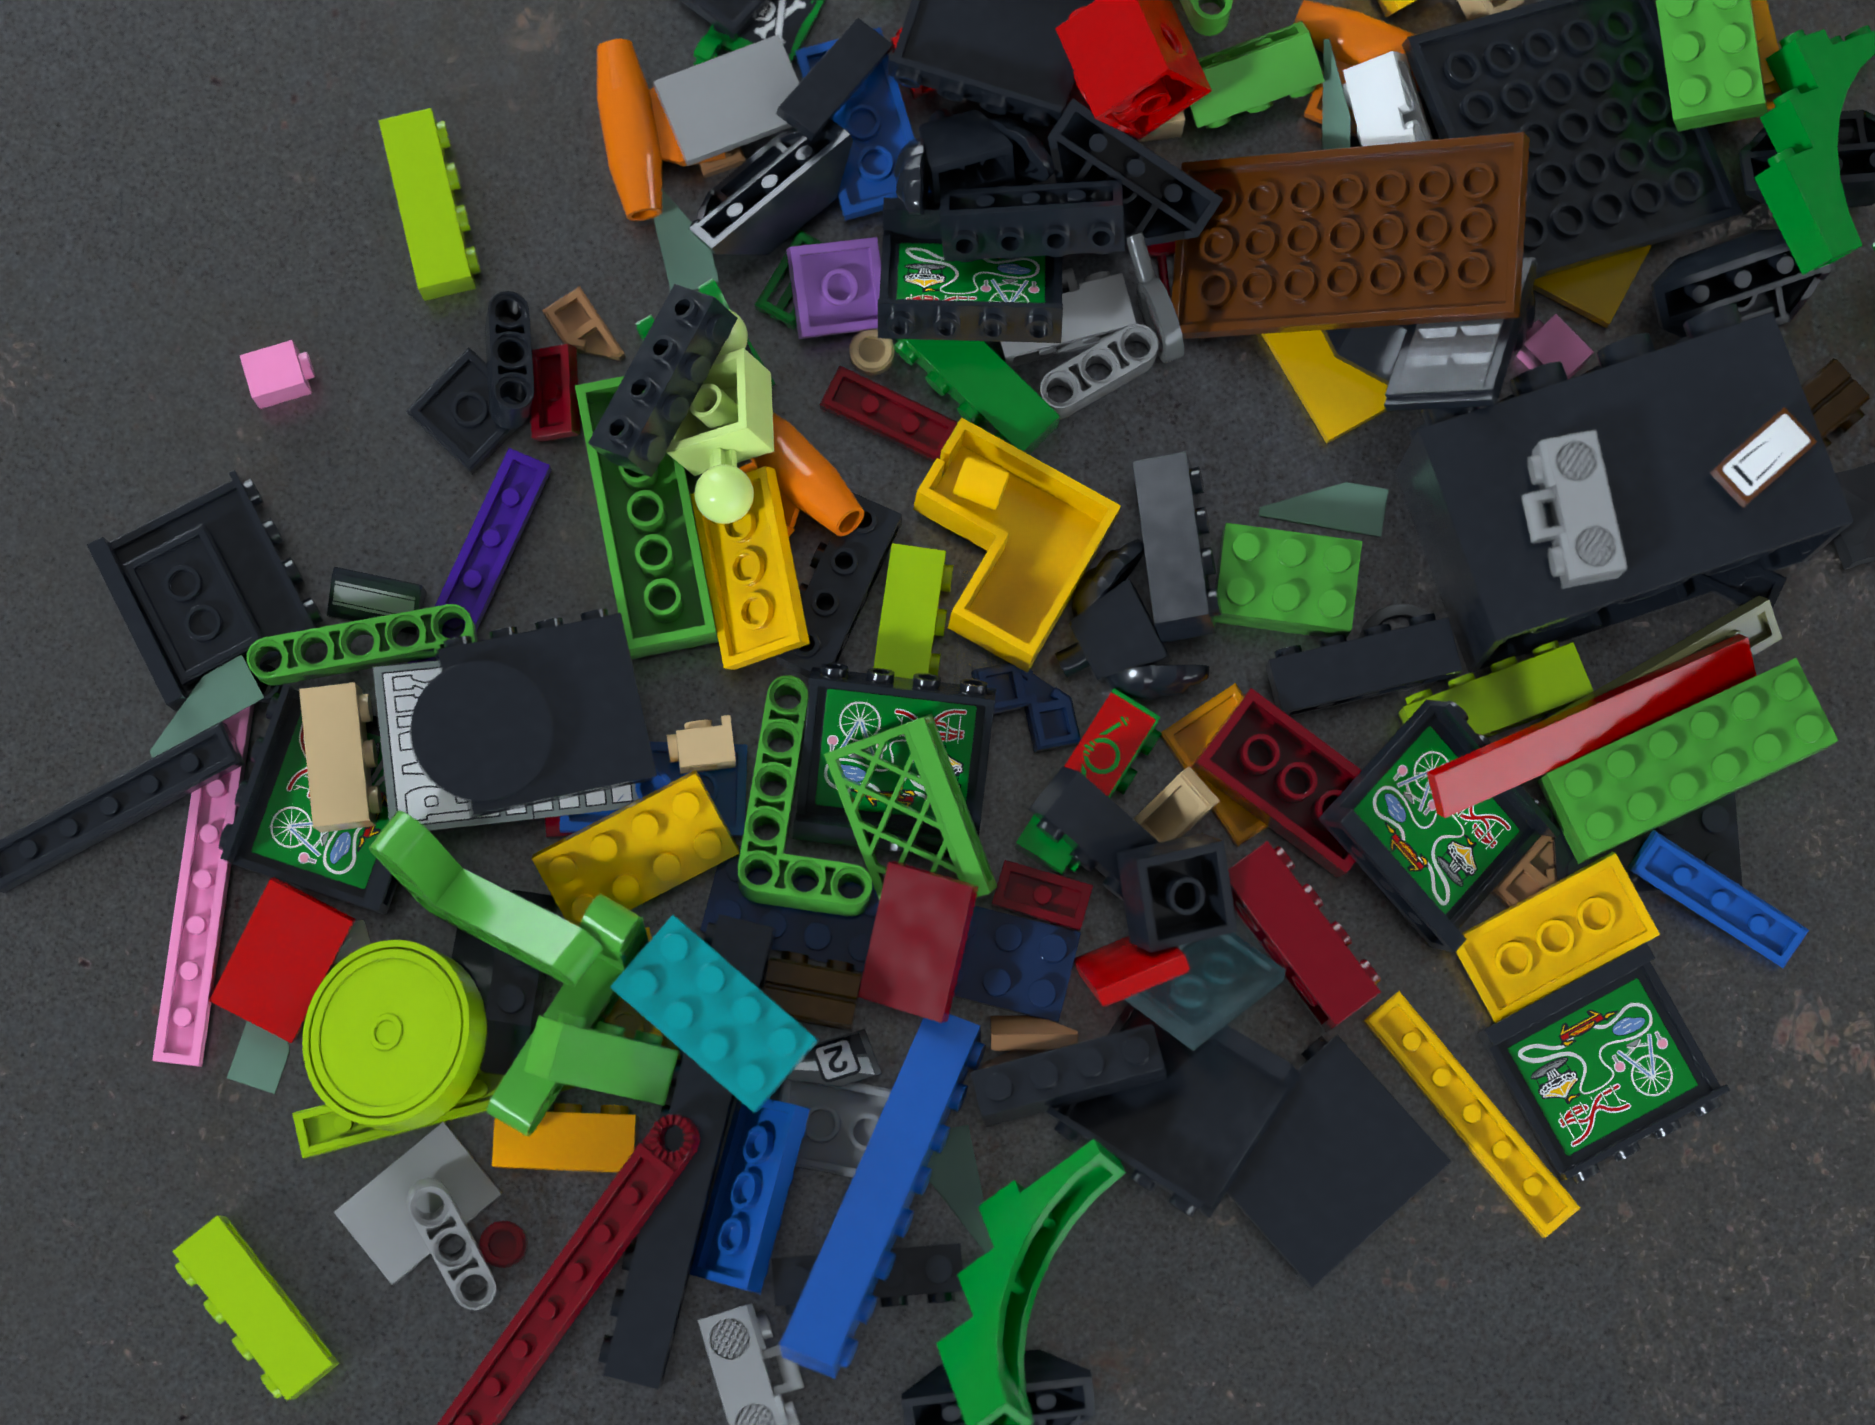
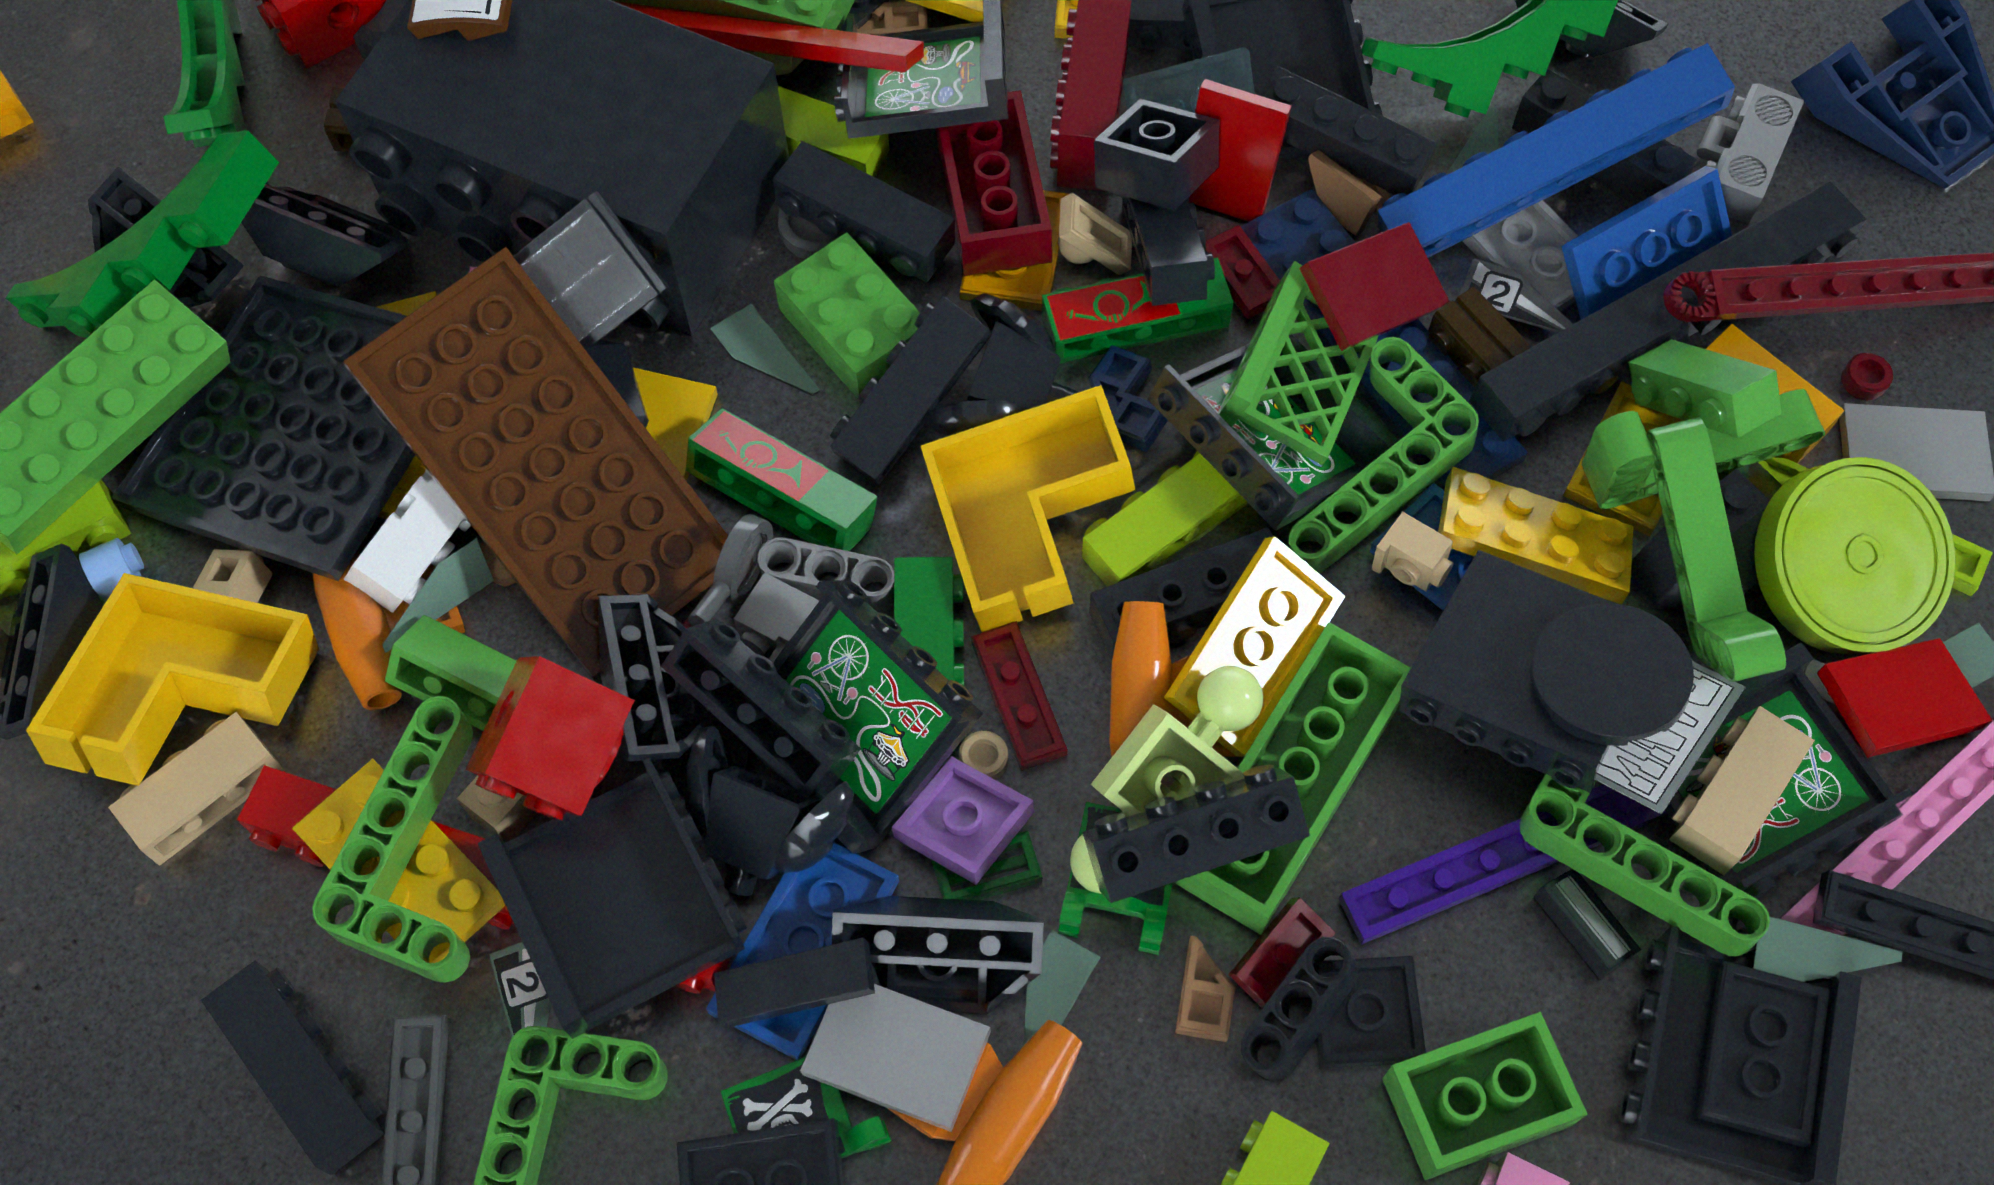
camera: 135 degrees left, 15 degrees down
light grey beam [407,1178,496,1310] -> none
teal brick [610,915,819,1112] -> none
yellow brick [953,456,1009,510] -> none
light grey piece [1521,430,1627,589] -> none
none -> green brick [685,408,878,551]
none -> bright green brick [1382,1012,1587,1181]

